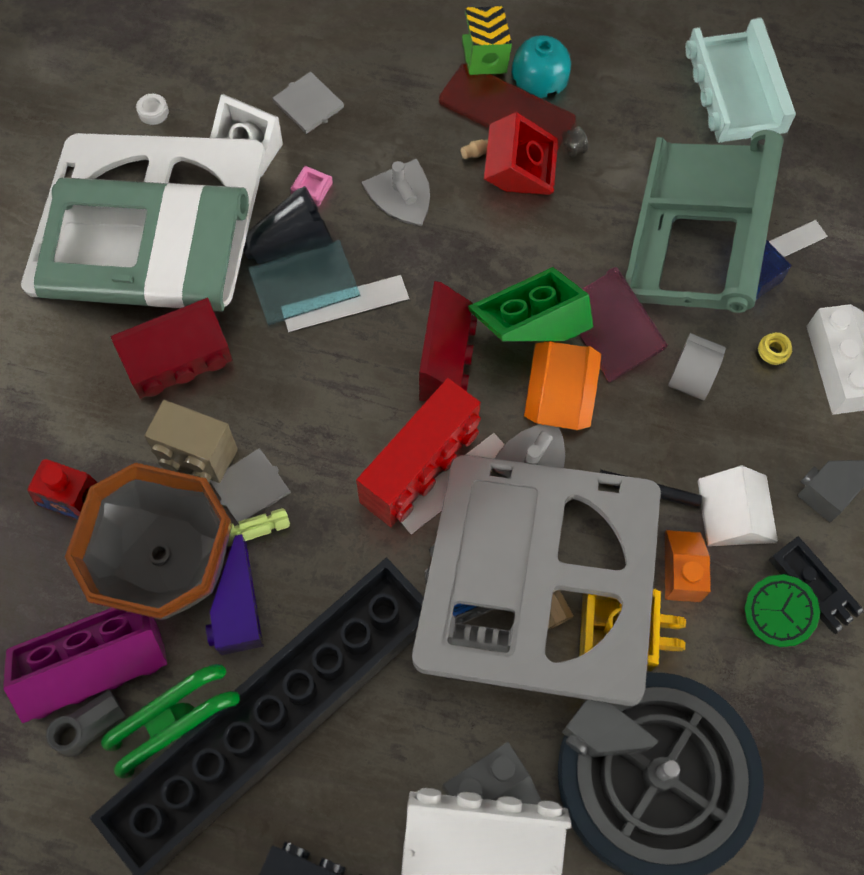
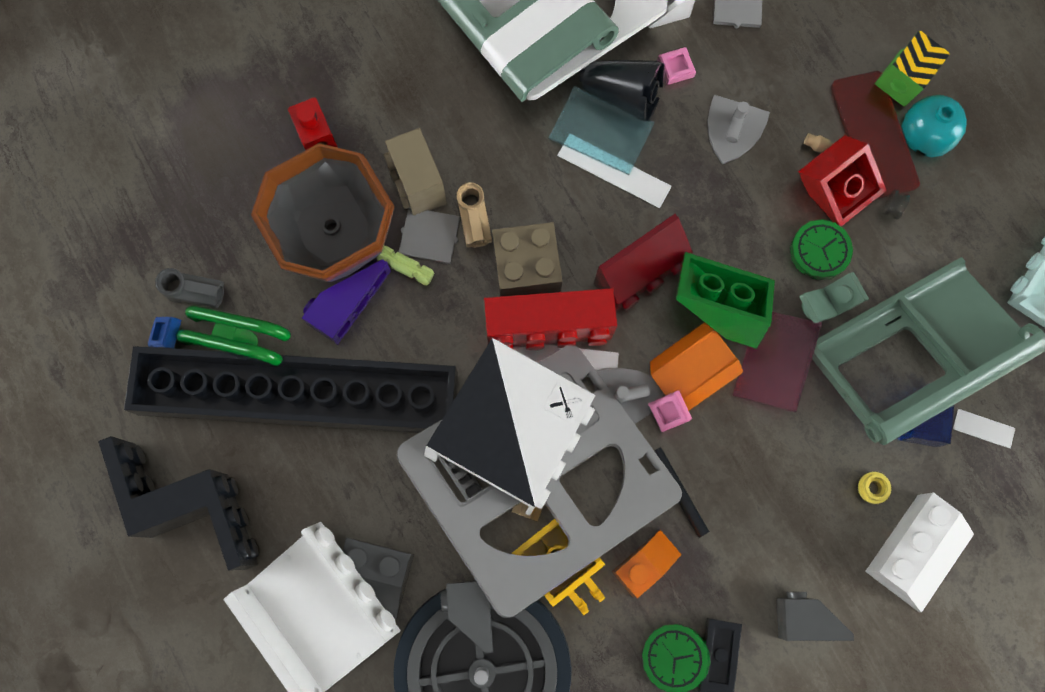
camera: 45 degrees right, 10 degrees up
magenta slope [3,608,167,724] -> none
dark red slope [110,297,233,399] -> none
light grey piece [668,333,726,401] -> none
white slope [697,465,778,546] -> none
none -> blue tile [148,317,182,349]
none -> panel [424,338,596,516]
none -> tan piece [457,182,492,248]
none -> dark tan brick [492,222,563,297]
none -> bright pink tile [648,390,692,432]
none -> green tile [790,219,853,280]
none -> sand green bracket [799,272,869,324]

